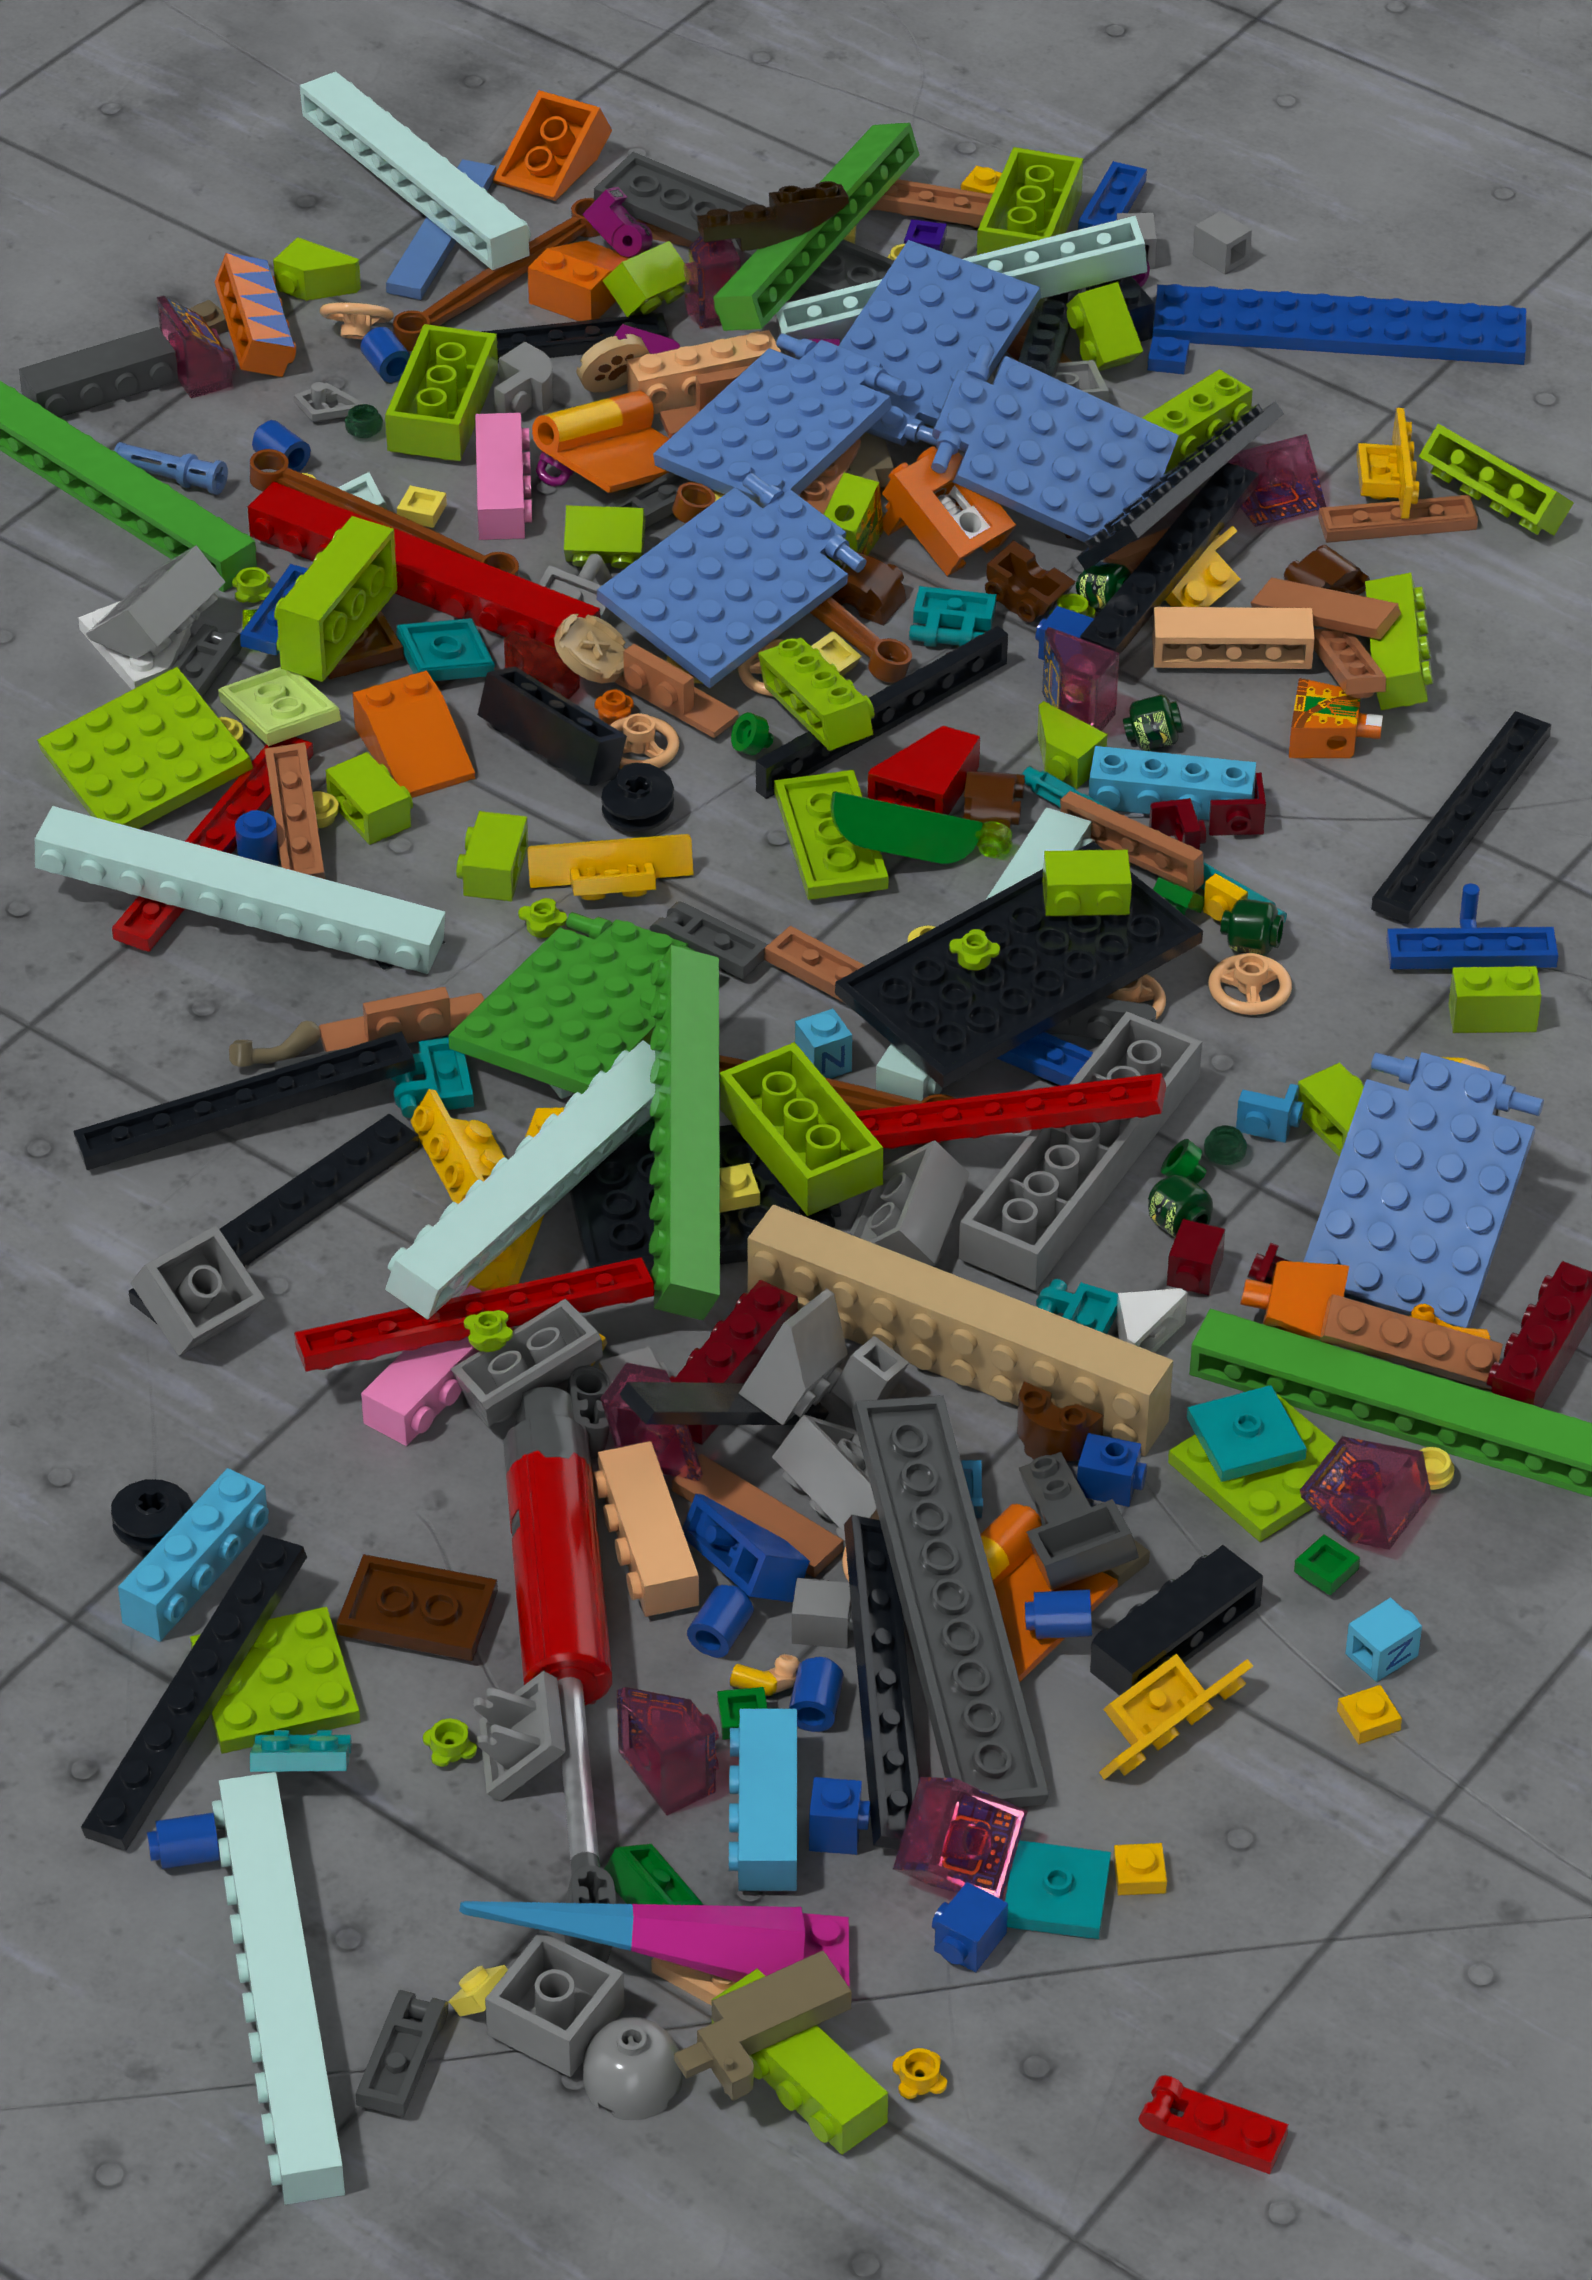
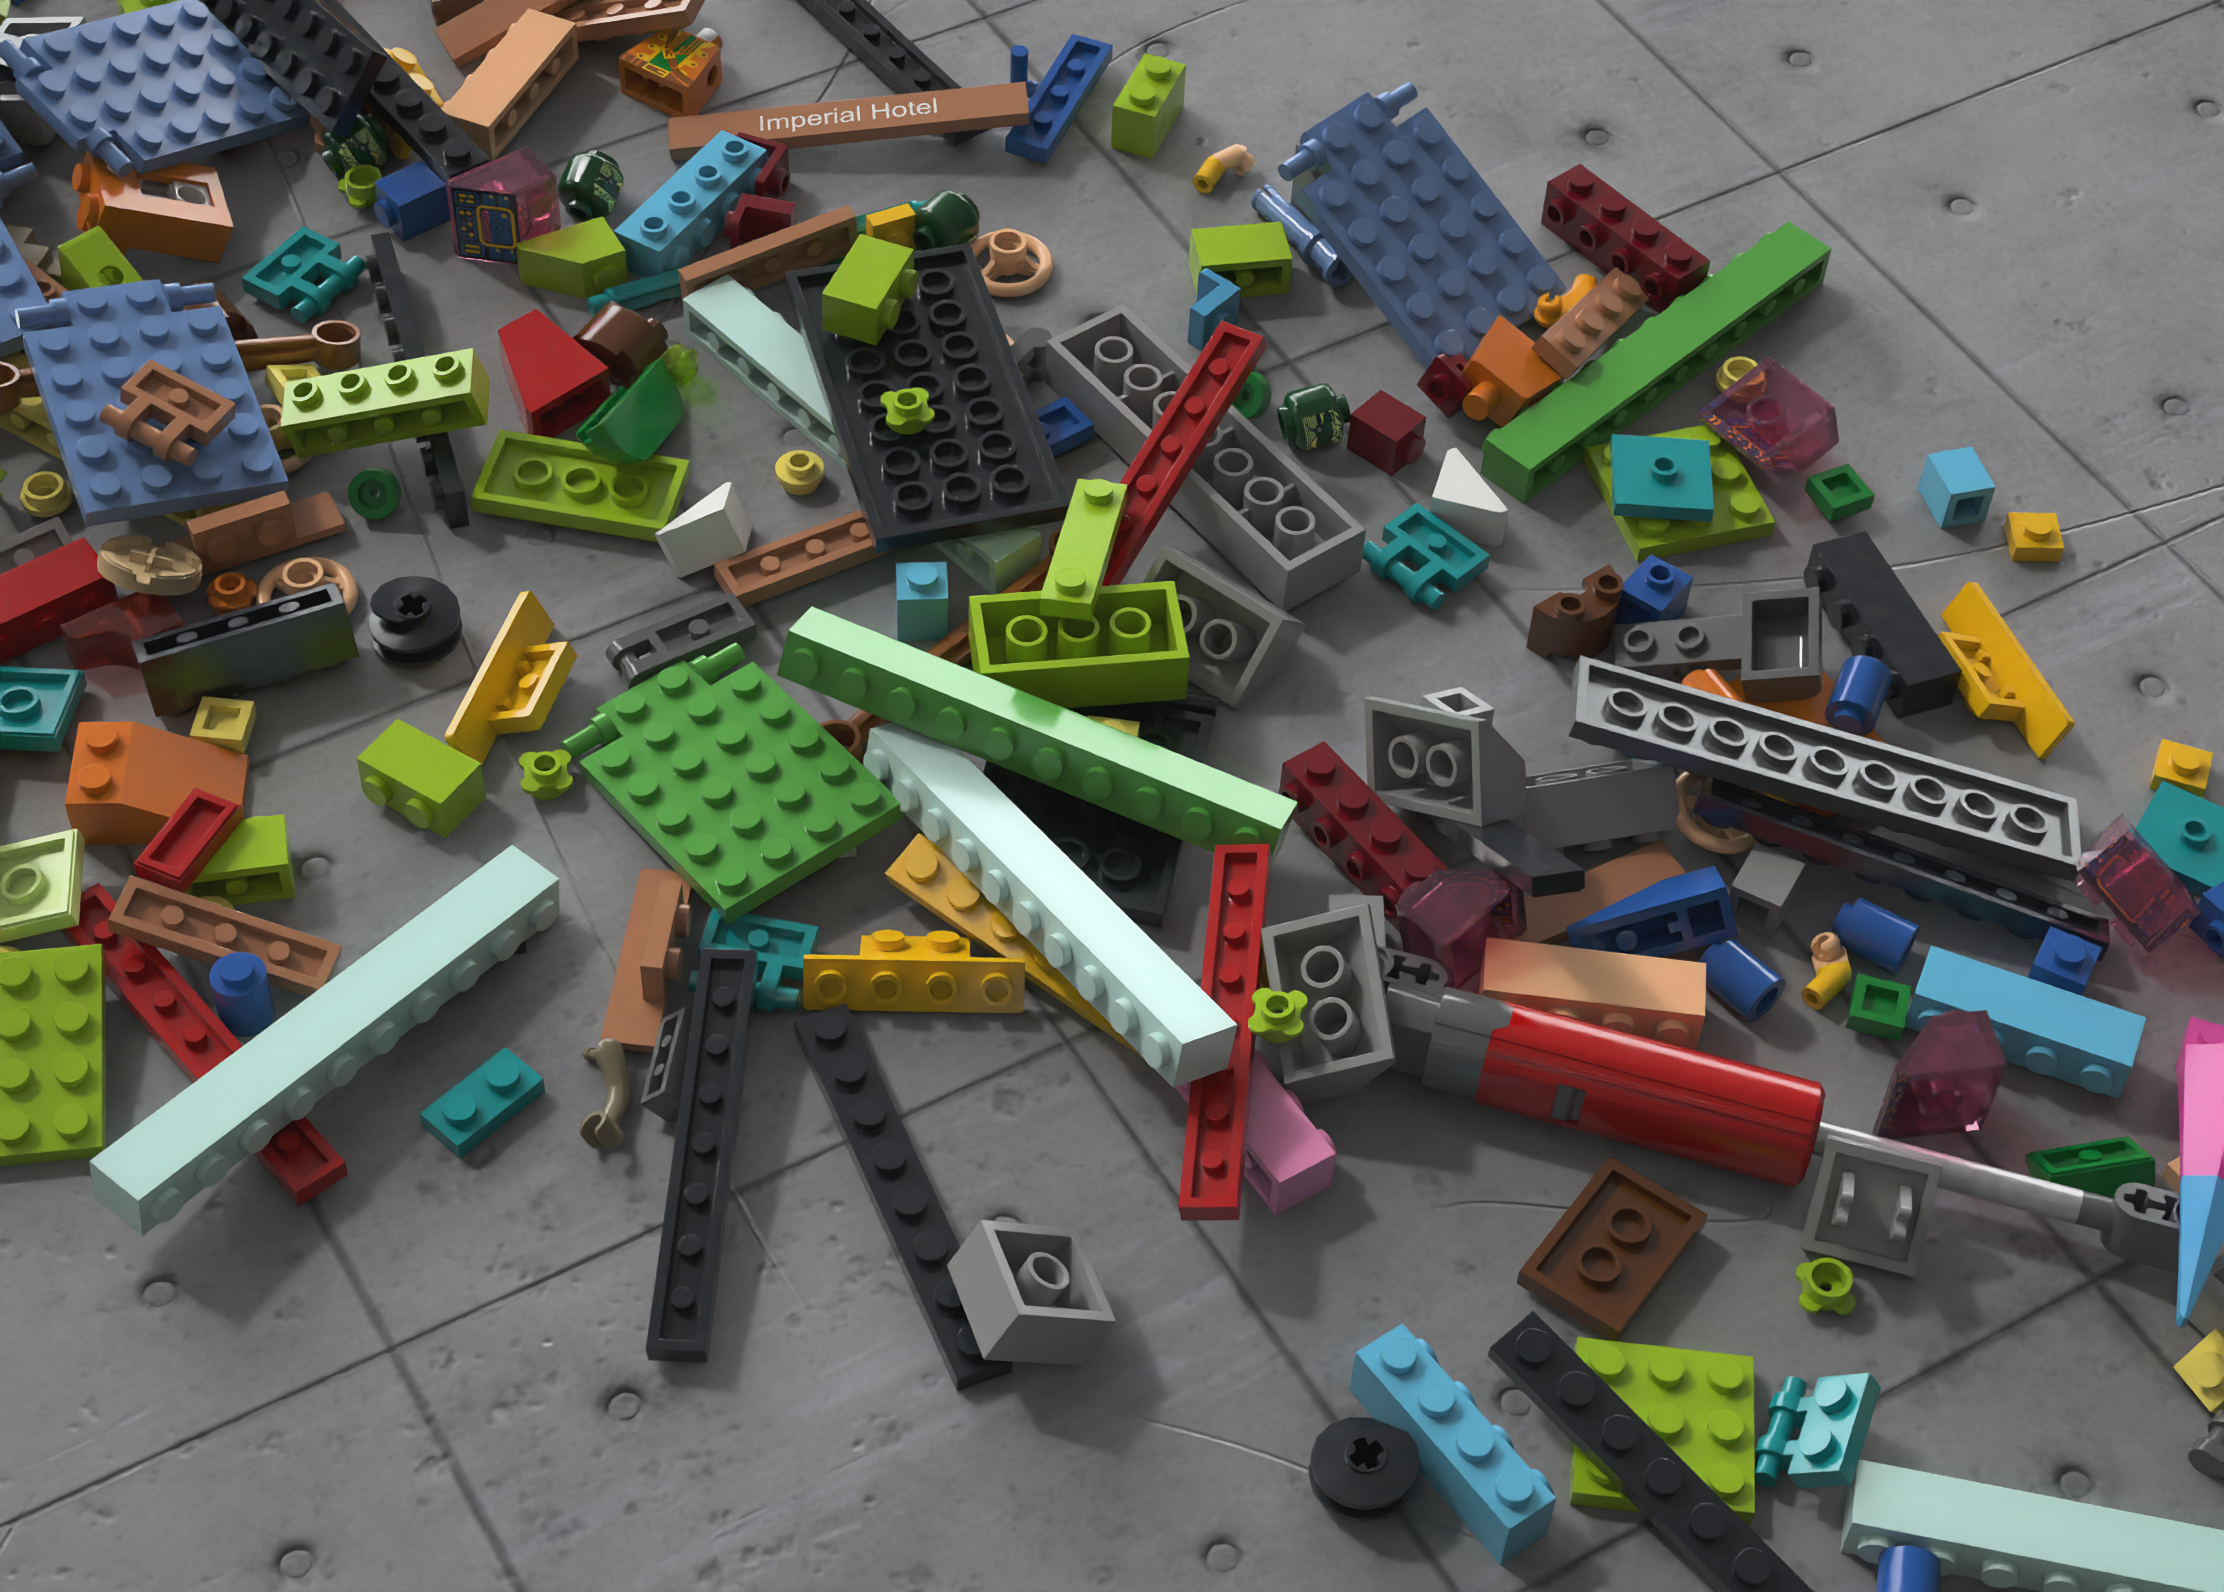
camera: 70 degrees left, 5 degrees up
tan brick [748,1205,1173,1456] -> none
reddish brown cylinder [985,540,1076,622] -> none
none -> nougat plate [99,359,236,467]
none -> red tile [134,788,244,893]
none -> light yellow plate [189,696,257,754]
none -> teal plate [420,1047,545,1159]
none -> white slope [654,482,753,577]
none -> nougat tile [668,82,1030,161]
none -> lime plate [1040,479,1127,621]

